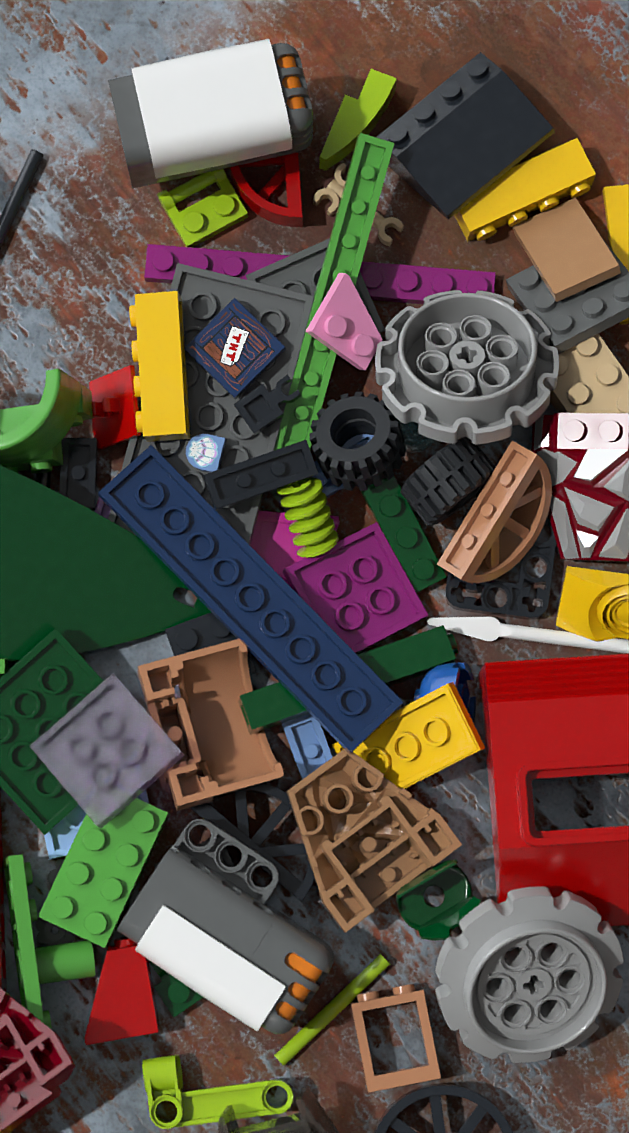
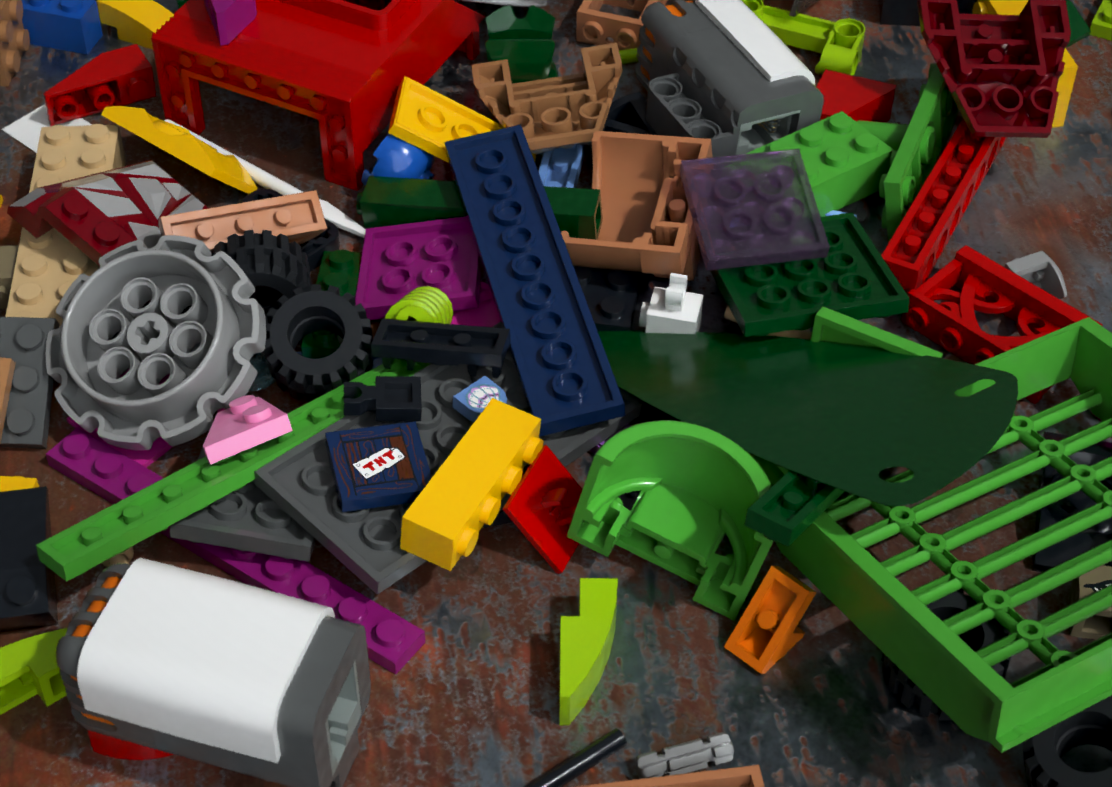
camera: 150 degrees left, 35 degrees down
none -> lime slope [559,578,618,726]
none -> white brick [639,273,704,334]

